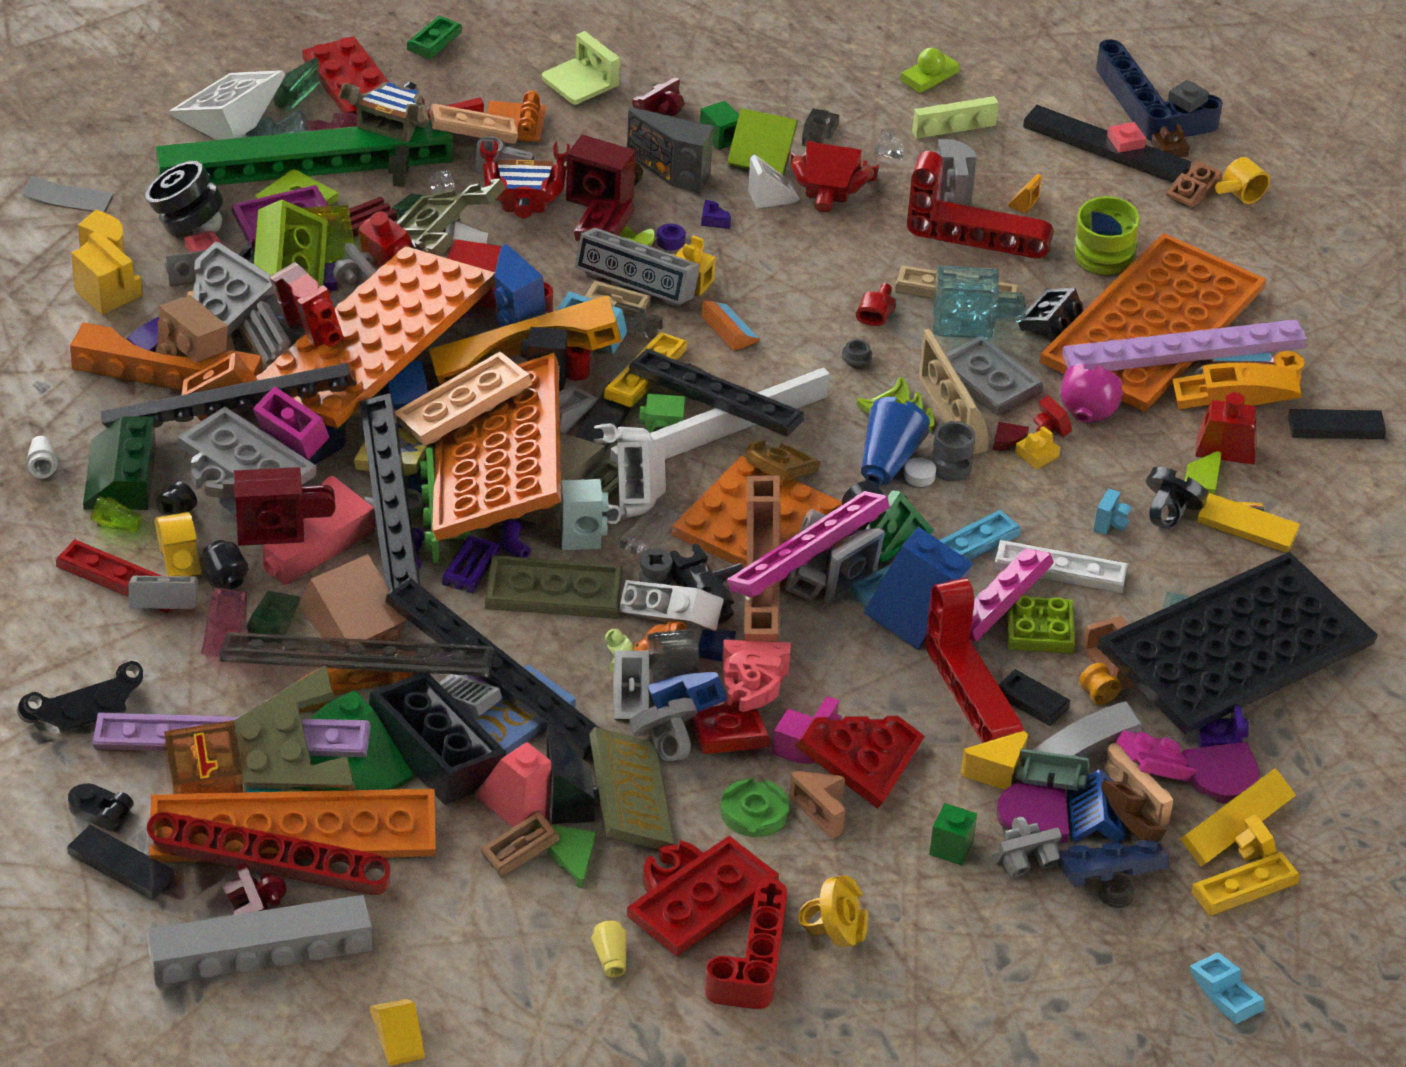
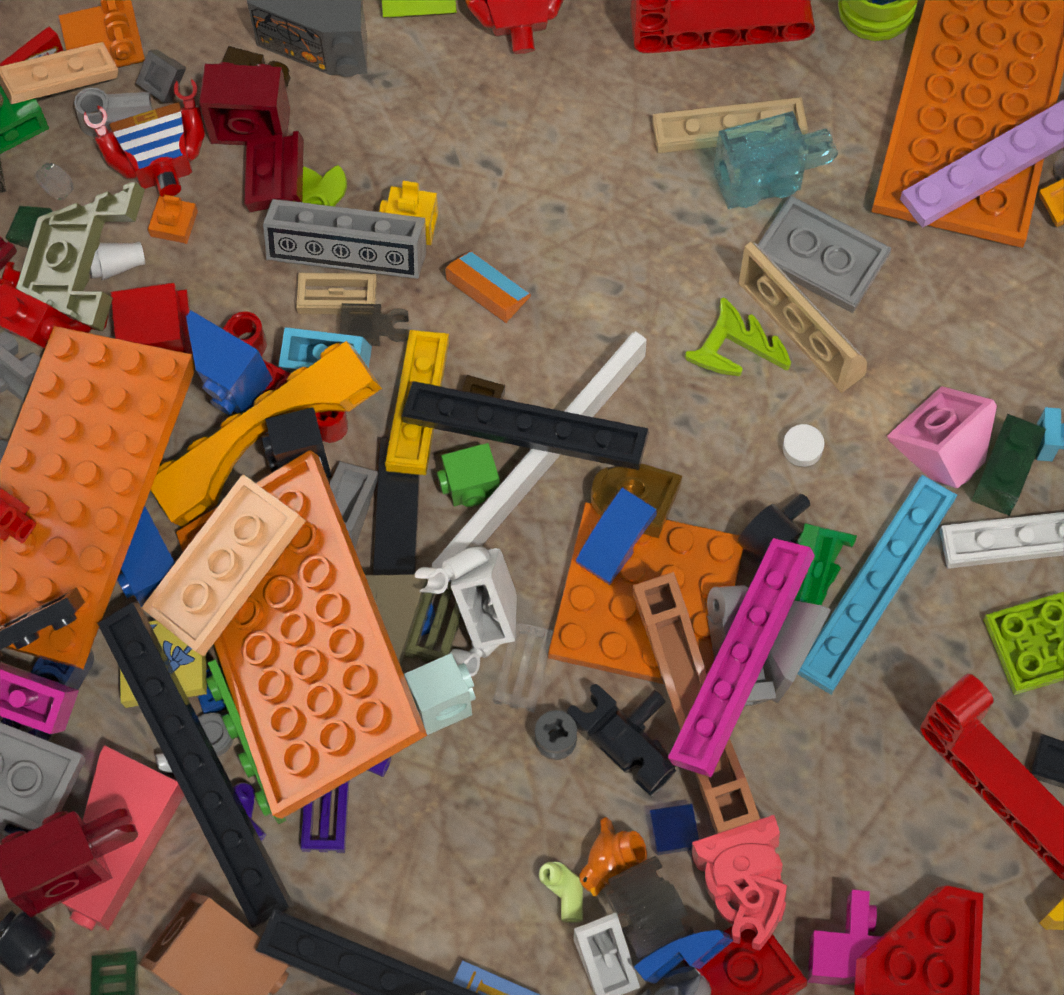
camera: 15 degrees left, 25 degrees up
olive tile [485,555,622,619] -> none
white slope [618,580,724,631] -> none
dark purple tile [656,224,686,251] -> none
dark purple tile [701,200,731,229] -> none
white slope [748,154,800,208] -> none
dark grey plate [842,339,873,367] -> none
red piece [856,283,896,326] -> none
blue cone [861,397,930,486] -> none
blue slope [864,527,974,650] -> none
dark grey wheel [931,421,975,481] -> none
dark pink plate [970,548,1054,642] -> none
dark red tile [993,422,1029,451] -> none
yellow tile [1015,426,1061,469] -> none
black bracket [1017,288,1084,343] -> none
red tile [1033,395,1072,437] -> none
dark pink cylinder [1060,364,1124,423] -> none
none -> flat silver tile [136,49,186,103]
none -> orange tile [148,195,198,244]
none -> blue slope [576,487,657,585]
none -> bright pink slope [887,386,997,488]
none -> clear green brick [971,414,1046,516]

